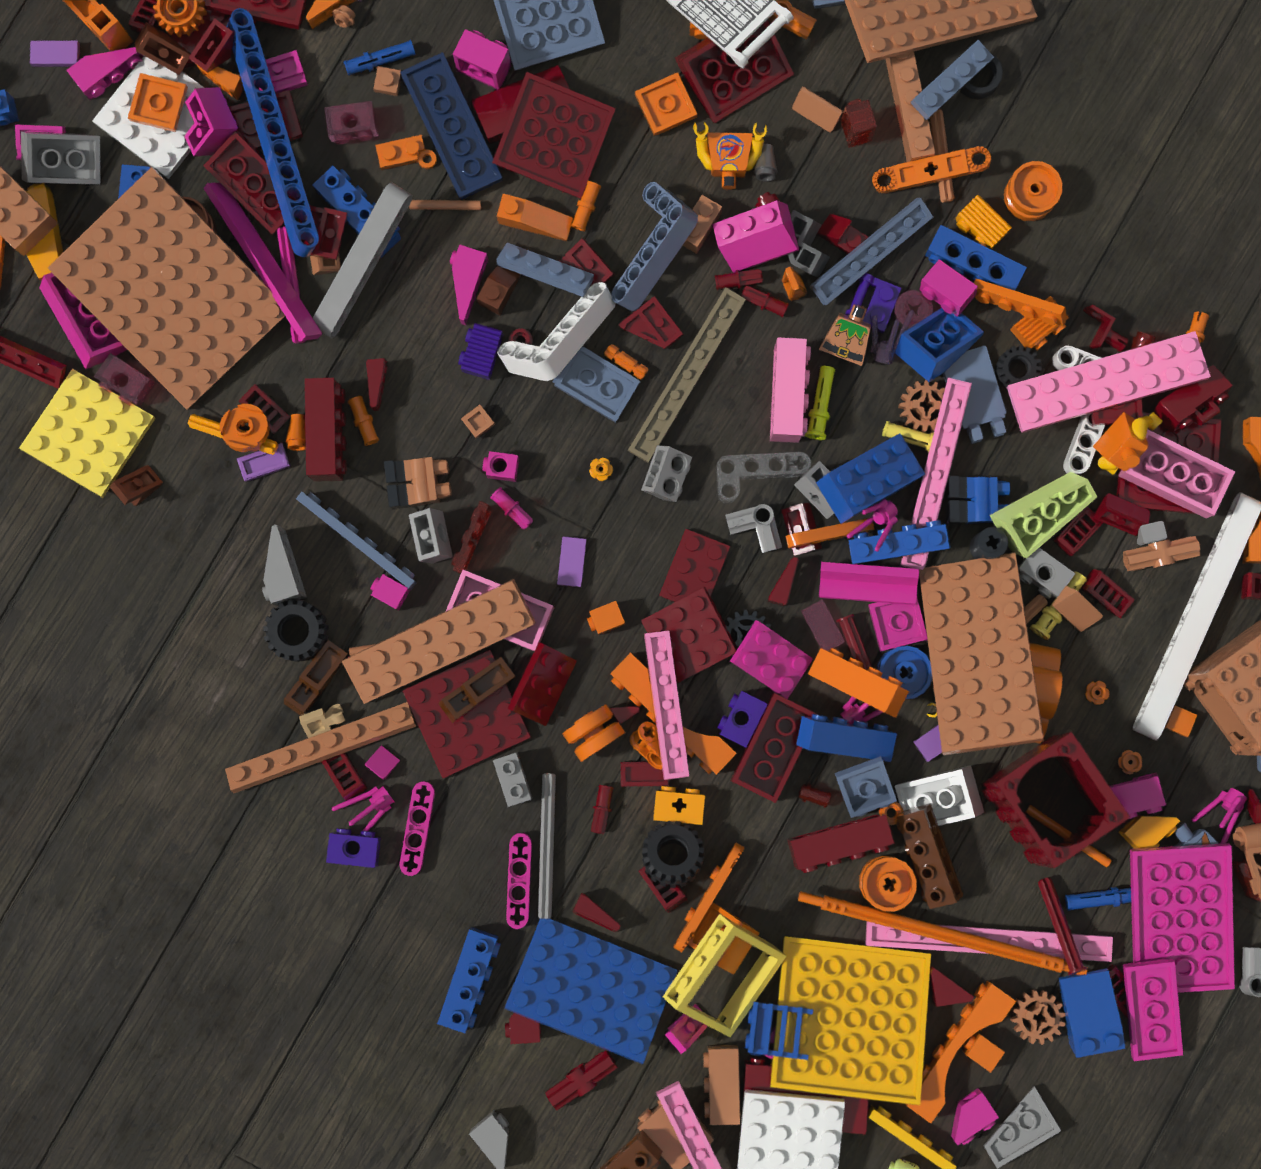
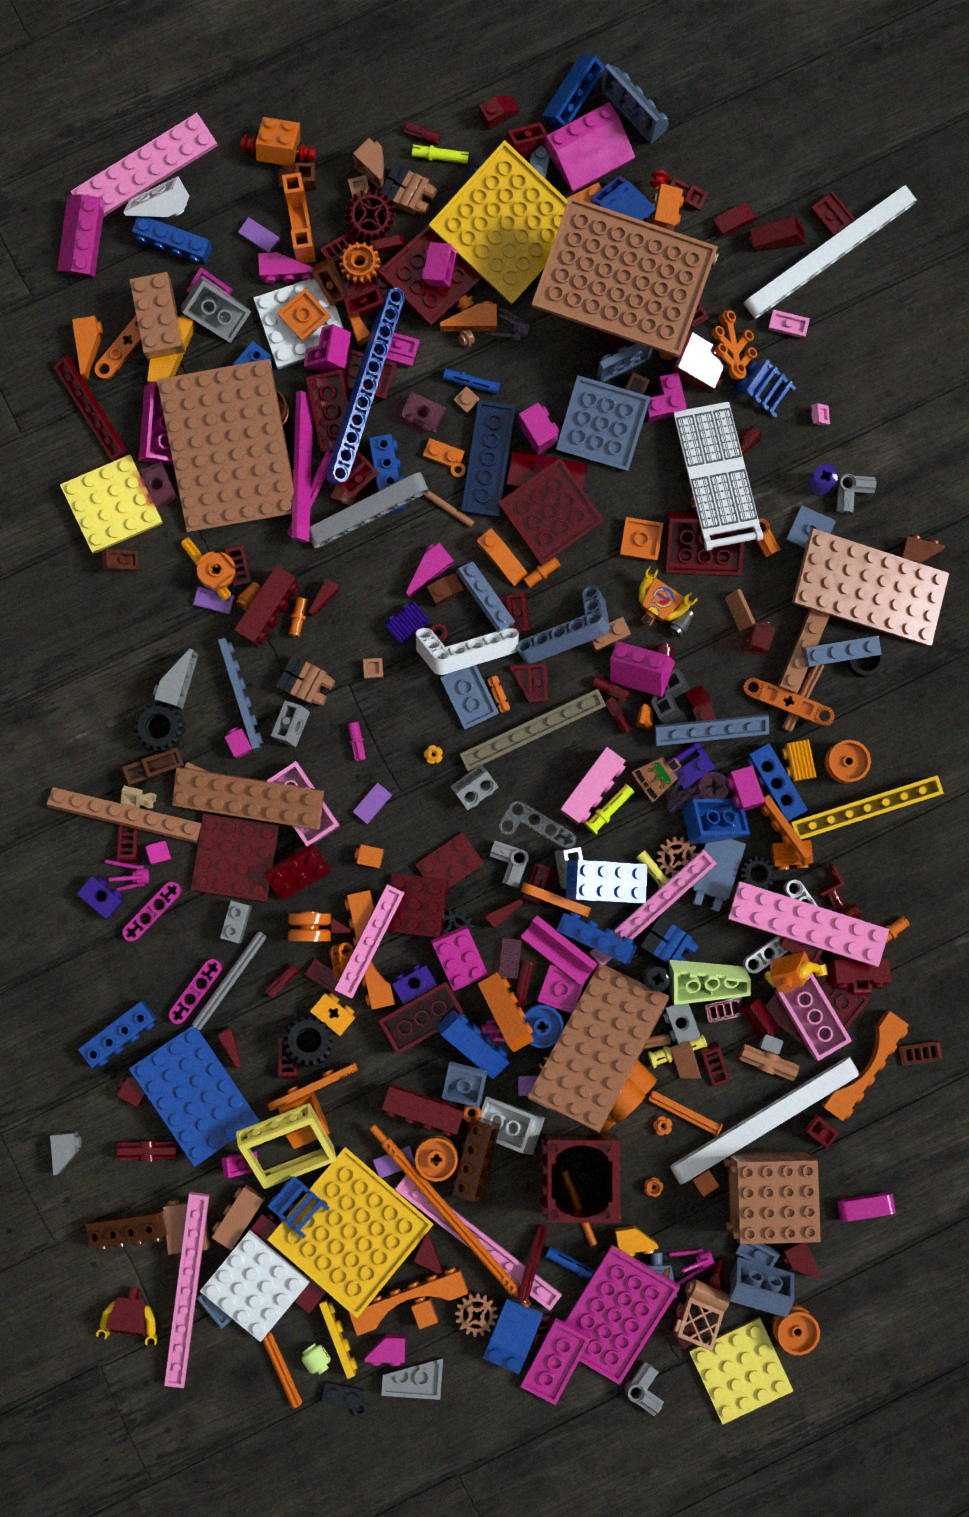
camera: 25 degrees right, 0 degrees up
reddish brown slope [438,657,515,723] -> none
clear red wing [451,501,492,574] -> none
dark pink brick [483,451,519,482] -> none
clear red pin [798,783,831,808] -> none
dark pink plant [847,499,898,551] -> none
dark pink brick [1109,772,1166,819] -> none
none -> medium lavender tile [373,1145,416,1178]
none -> orange axle [648,1091,723,1138]
none -> yellow brick [789,775,944,839]

